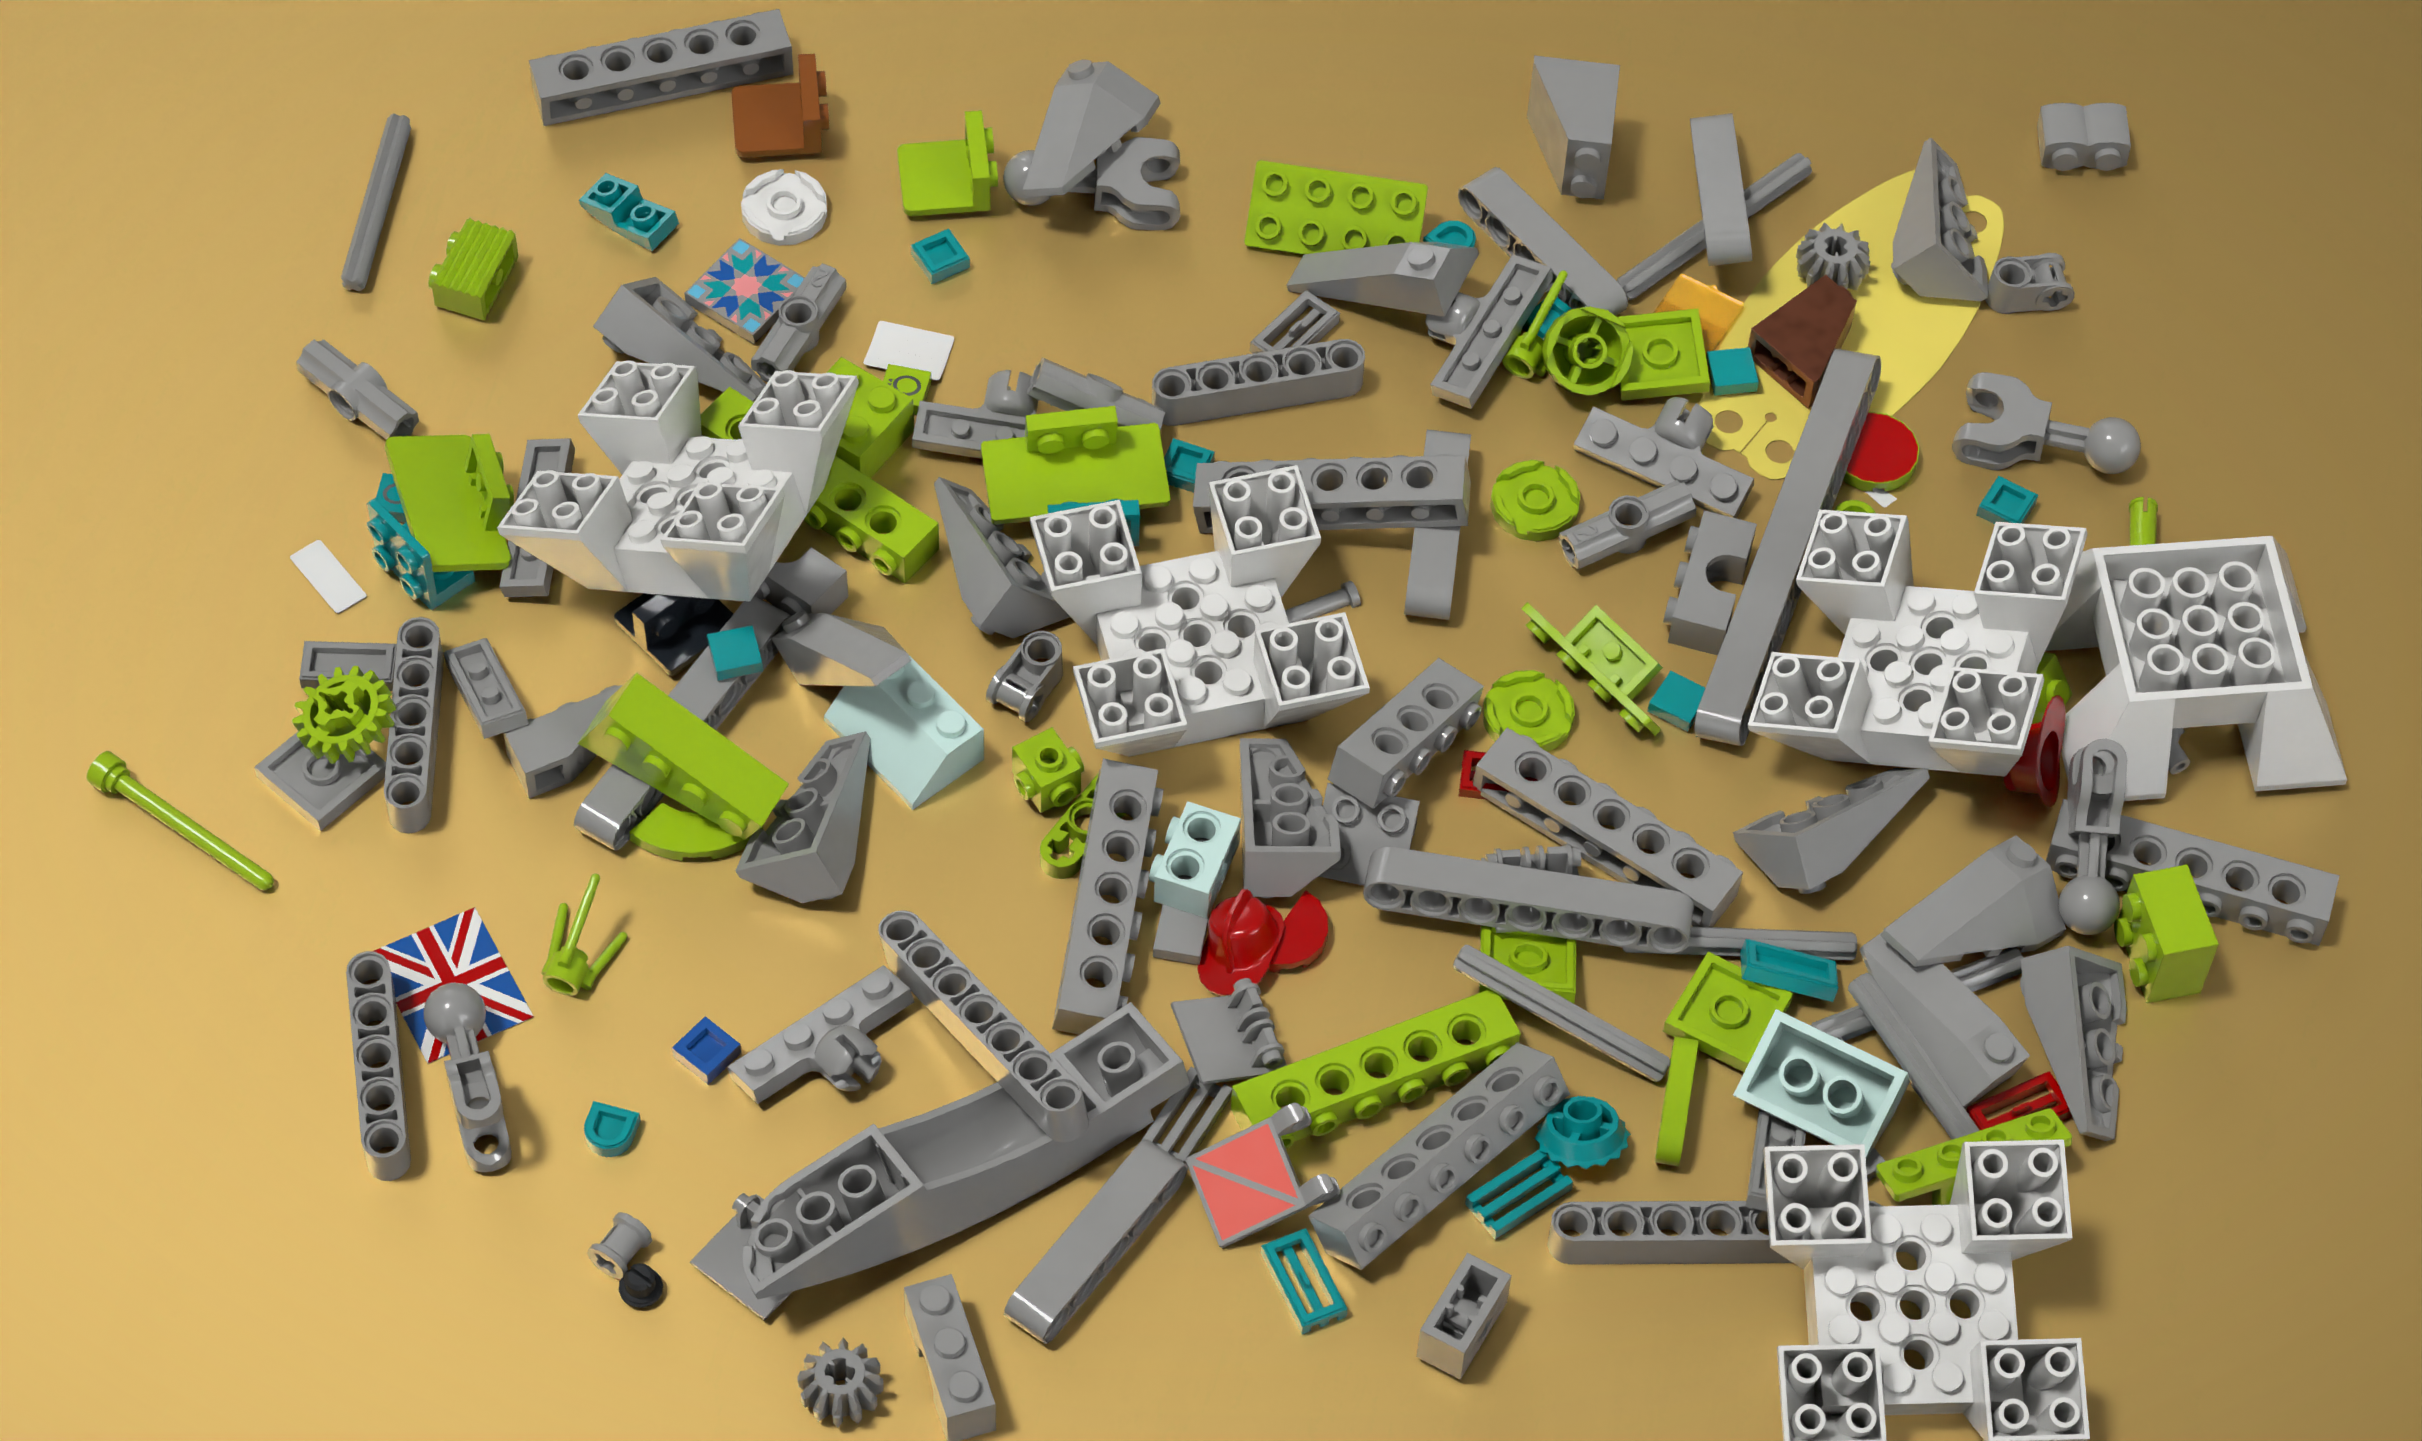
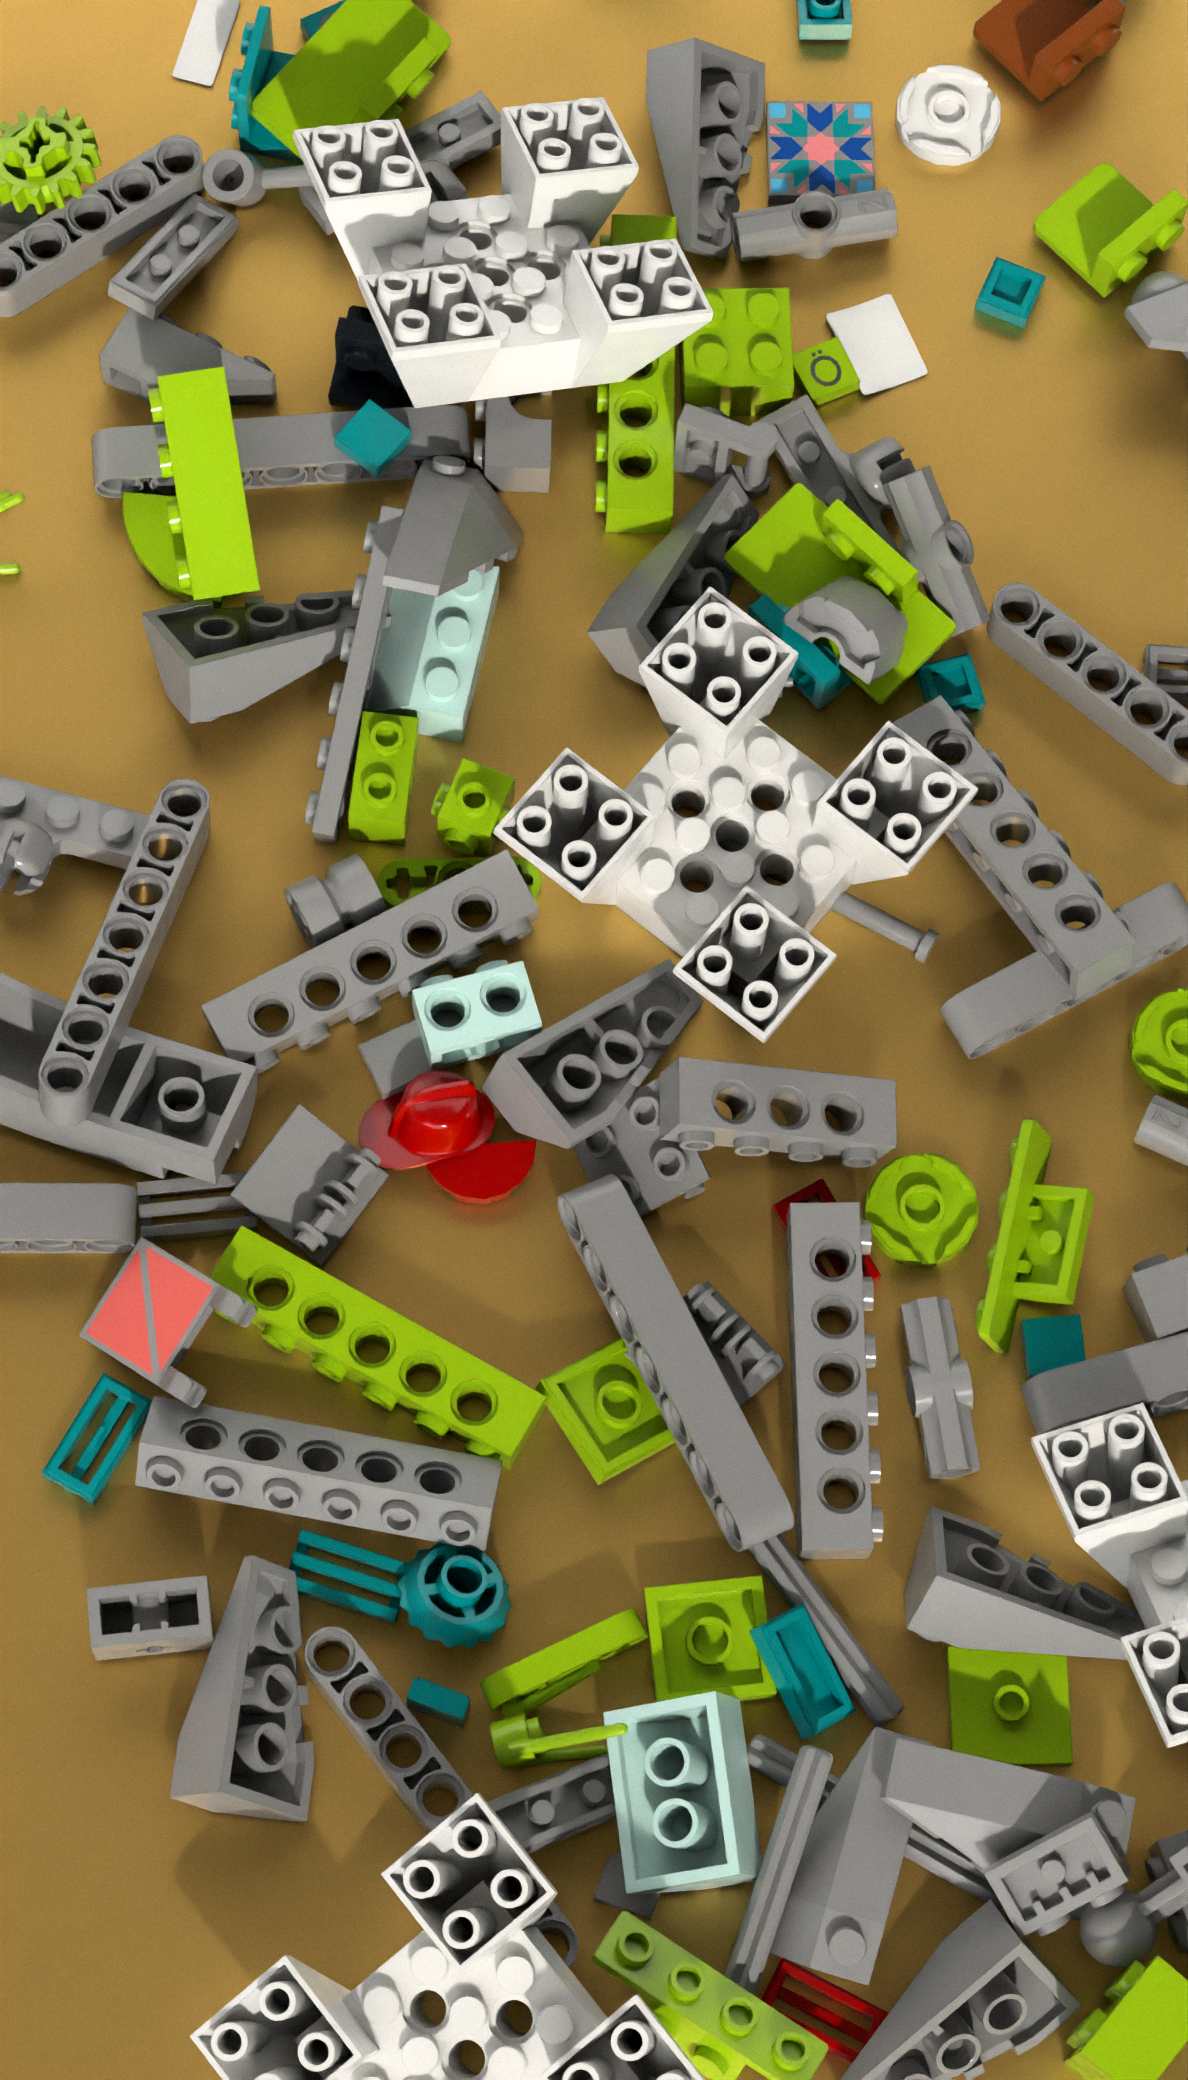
camera: 50 degrees right, 15 degrees up
light grey tile [299,641,397,691] -> none
light grey piece [986,631,1063,722] -> none
light grey axle [1453,945,1670,1082] -> none
none -> light grey wedge [169,1555,315,1822]
none -> light grey piece [202,148,314,207]
none -> light grey wheel [284,854,387,949]
none -> light grey plate [305,505,404,845]
none -> lime brick [348,711,419,846]
none -> teal tile [406,1677,470,1729]
none -> lime plant [490,1660,628,1770]
none -> light grey plate [674,403,778,499]
none -> light grey cylinder [781,576,908,686]
none -> light grey piece [899,1296,980,1480]
none -> lime plate [945,1646,1073,1767]
none -> light grey bracket [984,1811,1130,1938]

